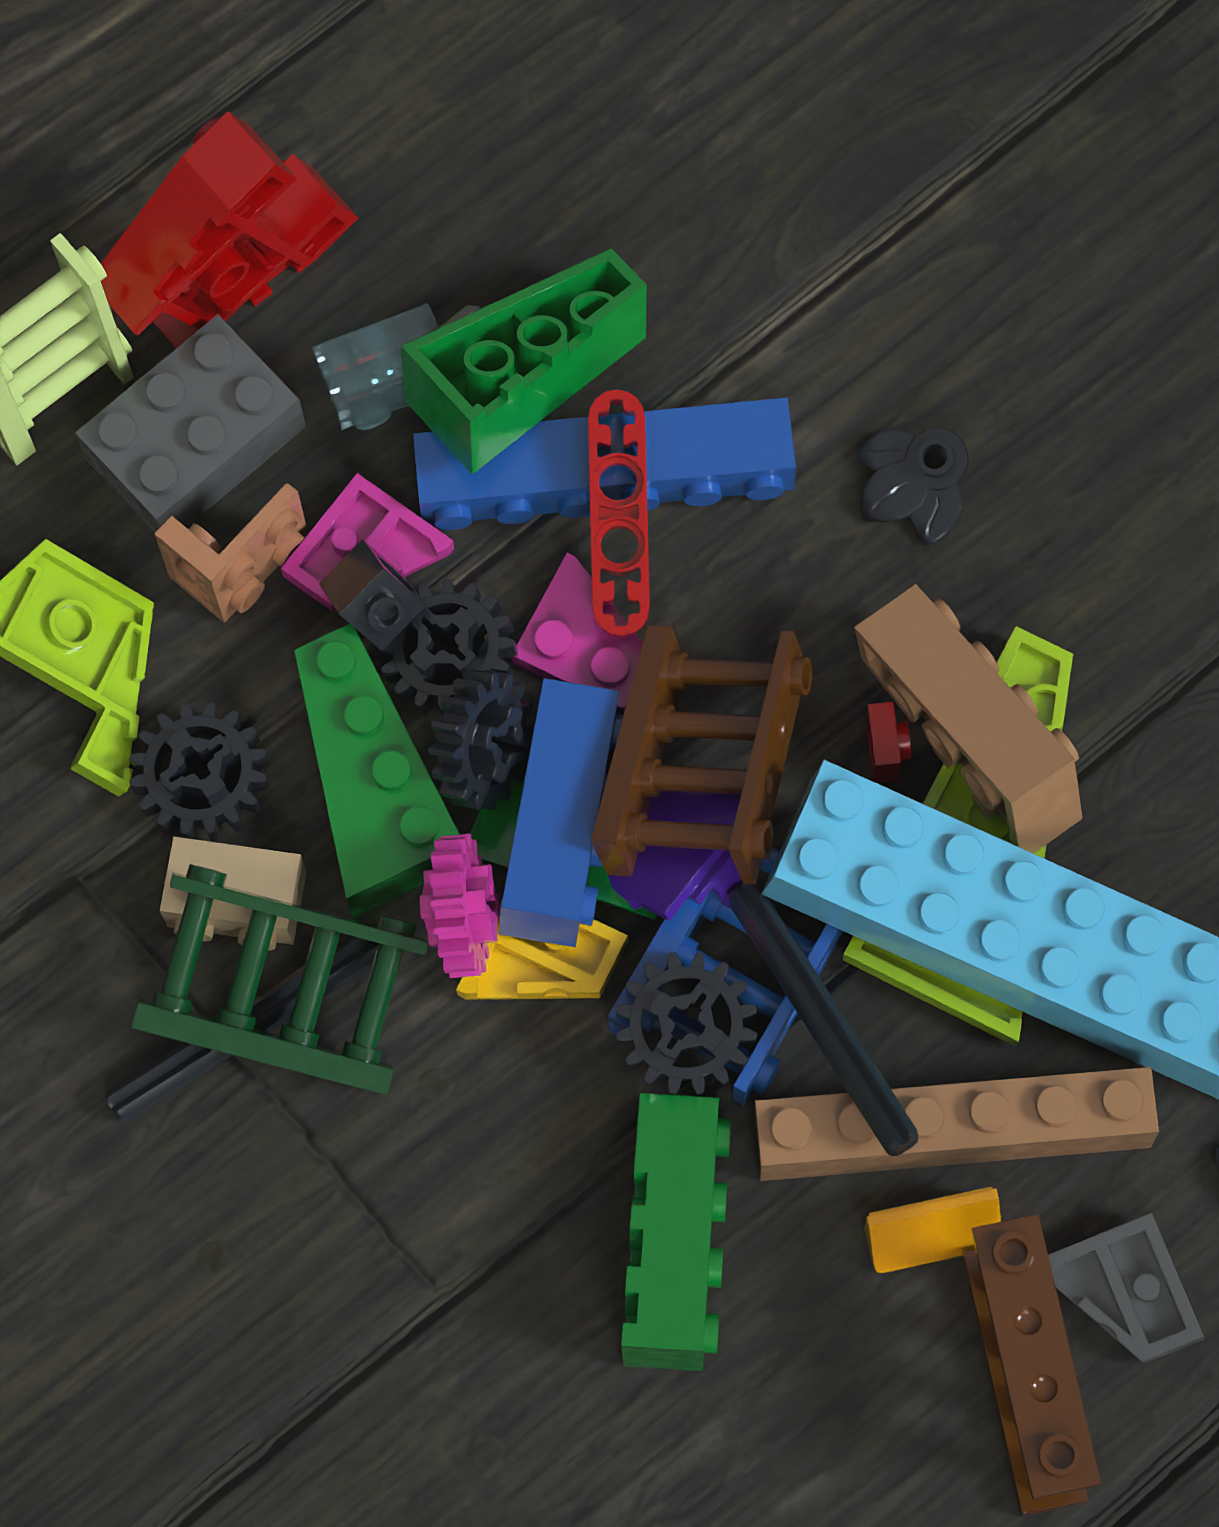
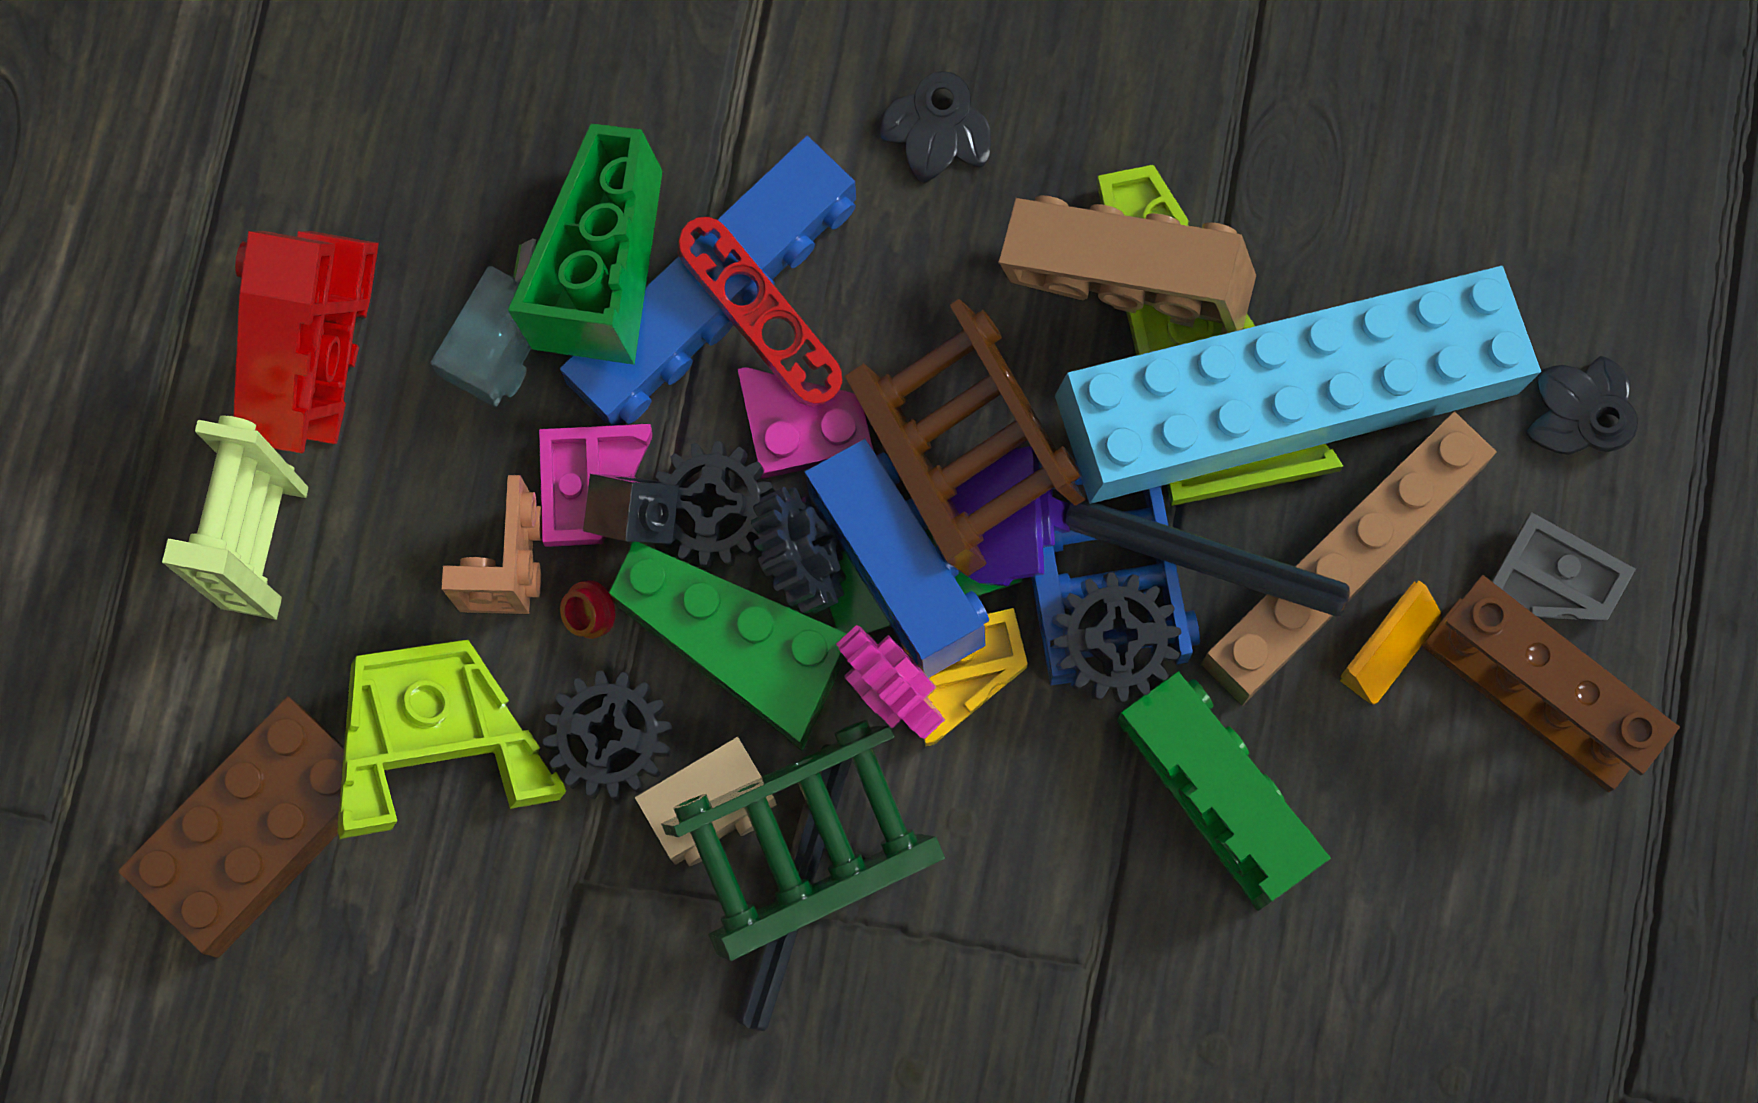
camera: 40 degrees left, 5 degrees up
dark grey brick [75,314,306,533] -> none
red plate [865,702,911,783] -> none
none -> dark red plate [560,580,615,639]

